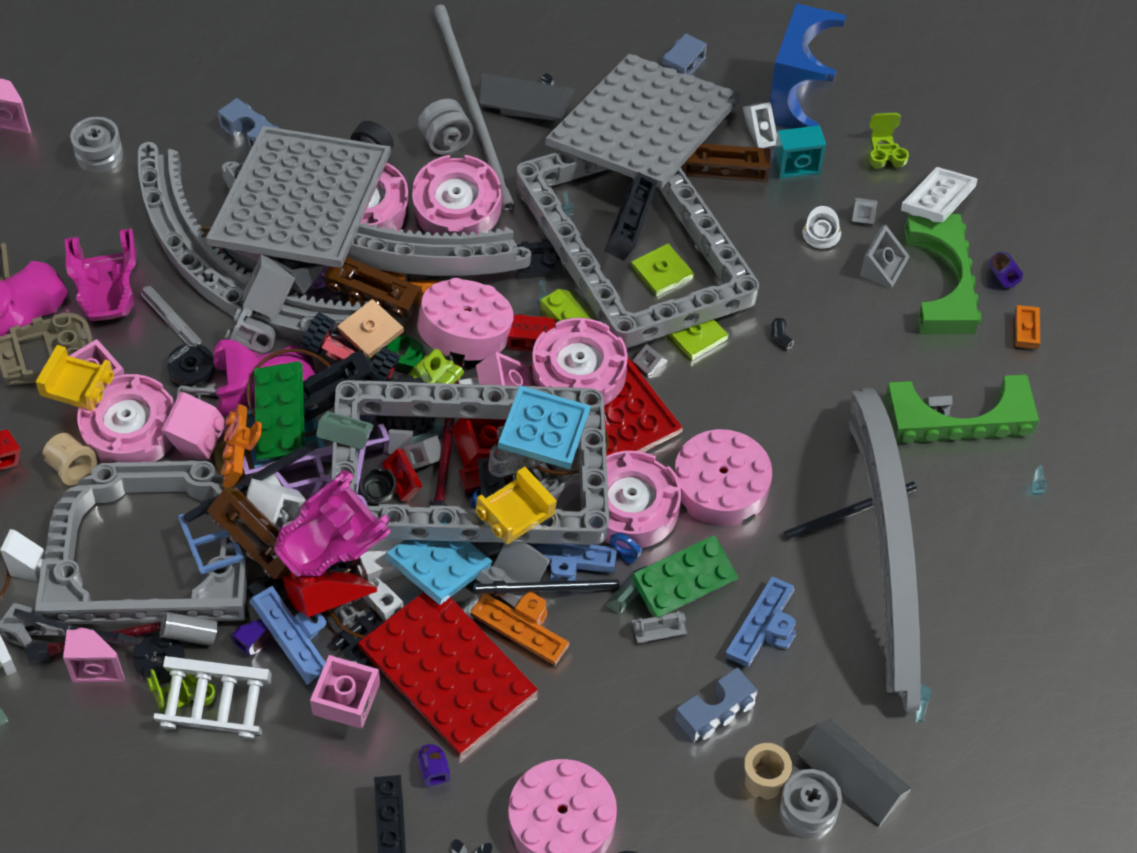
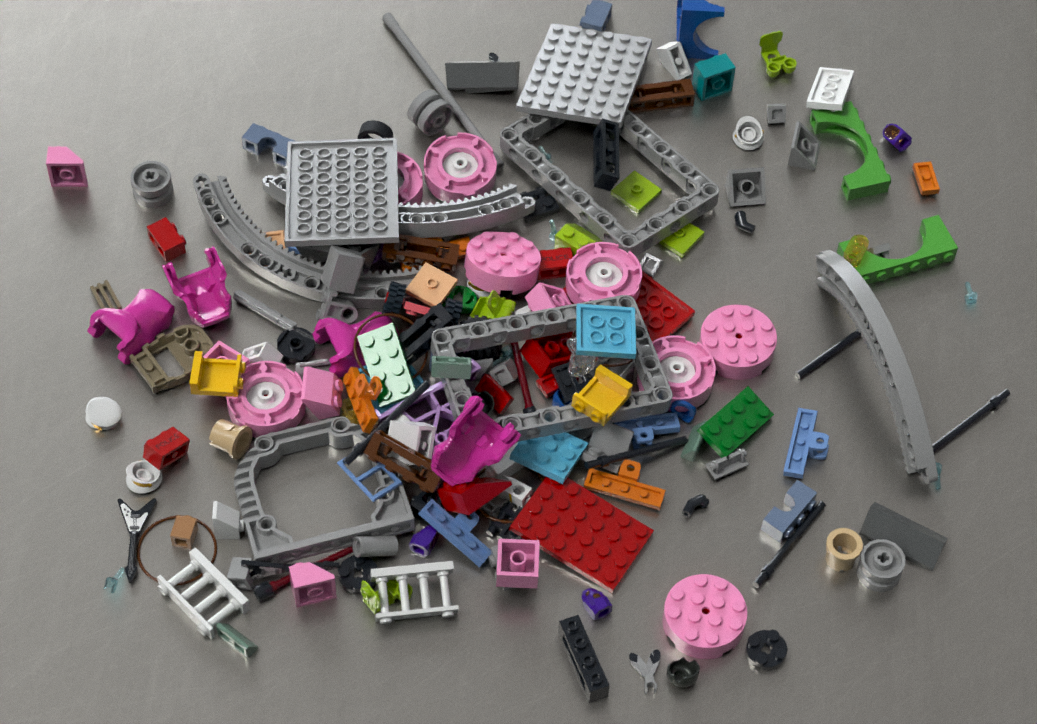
camera: 15 degrees left, 0 degrees up
none -> red brick [146,217,187,263]
none -> white slope [242,342,283,364]
none -> black arm [682,494,709,517]
none -> light grey slope [725,167,766,207]
none -> black bar [752,501,826,588]
none -> clear yellow plate [843,234,869,267]
none -> black bar [932,389,1010,452]

